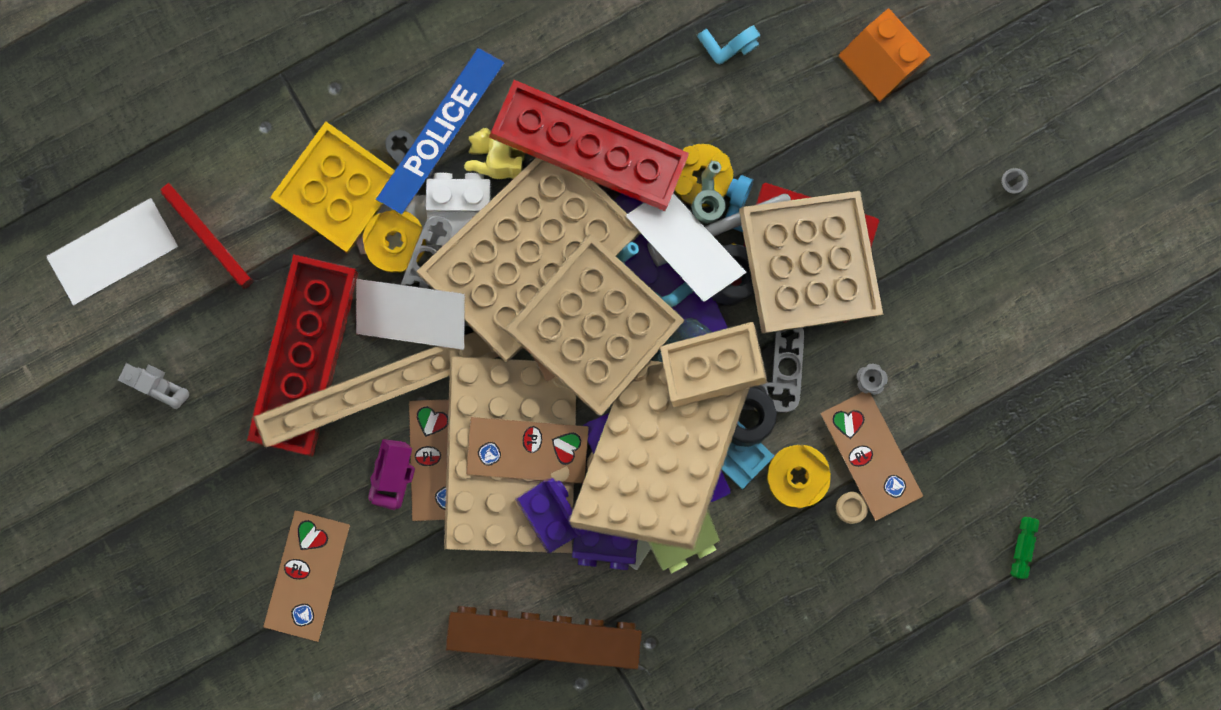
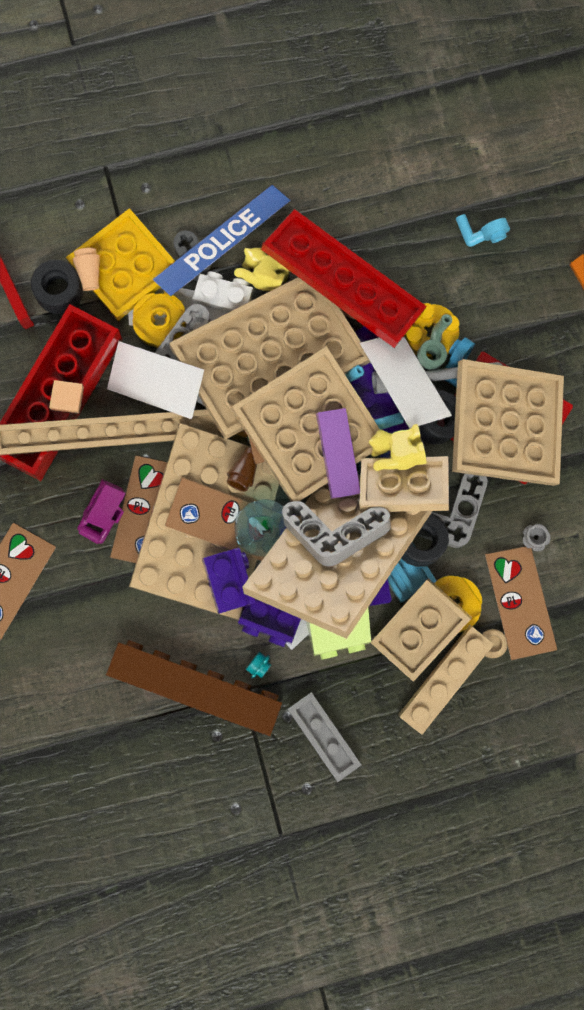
camera: 15 degrees right, 5 degrees down
none -> black tyre [31,260,83,314]
none -> light nougat tile [49,380,84,414]
none -> light nougat cone [72,248,100,291]
none -> reddish brown cone [227,447,257,492]
none -> clear light blue plate [234,499,287,557]
none -> teal plate [246,651,271,679]
none -> light grey beam [282,501,391,566]
none -> light grey plate [288,692,361,782]
none -> medium lavender tile [316,408,360,499]
none -> light yellow animal [369,424,427,471]
none -> tan plate [370,578,472,682]
none -> tan plate [398,625,494,735]

